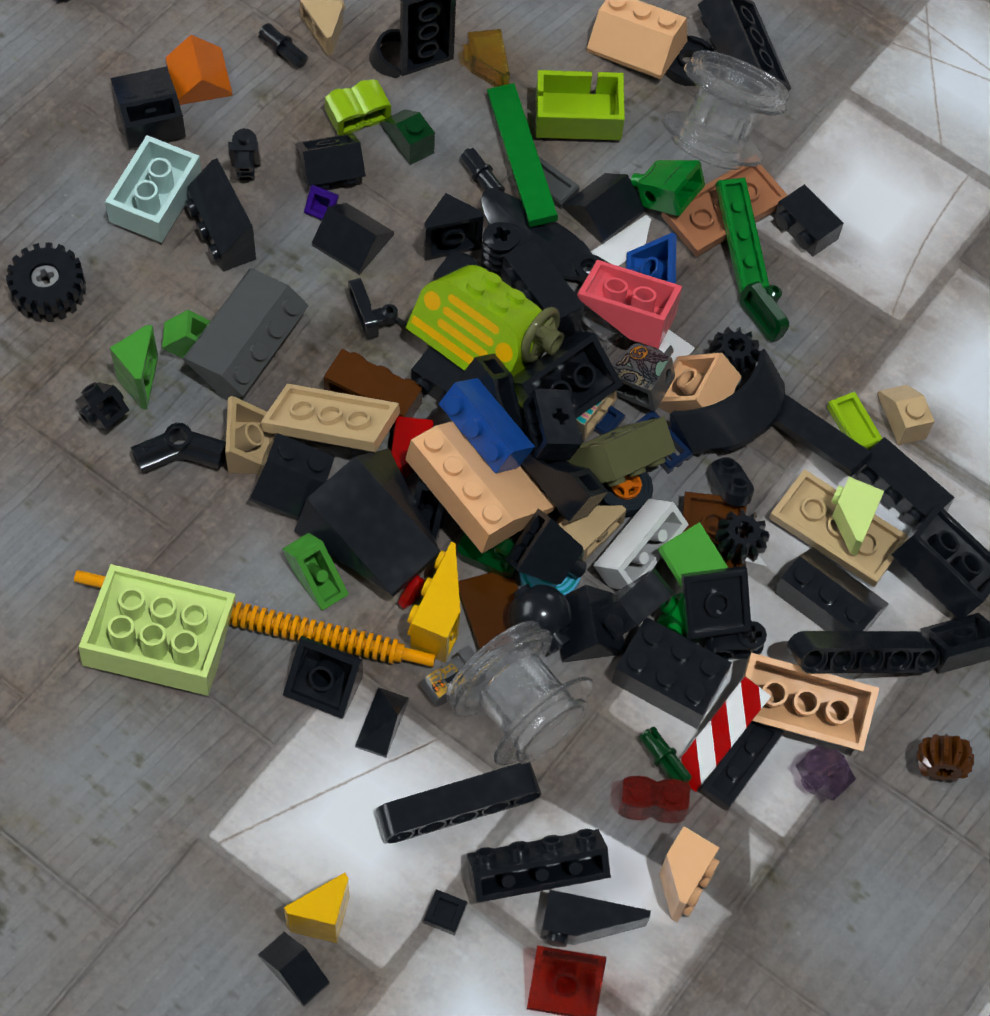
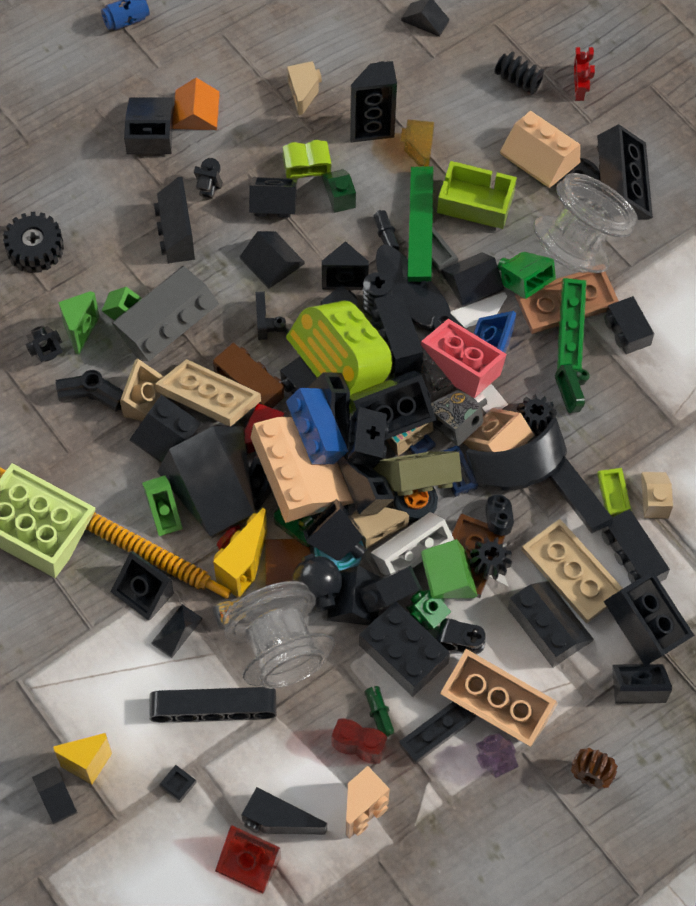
camera: 20 degrees right, 0 degrees up
light aqua brick [105,135,201,243] -> none
black axle [258,23,308,68] -> none
dark purple slope [304,185,339,220] -> none
black helmet [369,29,401,78] -> none
black brick [466,829,611,903] -> none
olive piece [521,307,564,363] -> none
sticker [680,676,771,792] -> none
black tile [681,566,752,640] -> none
black beam [787,631,941,674] -> none
yellowish green slope [831,477,884,556] -> none

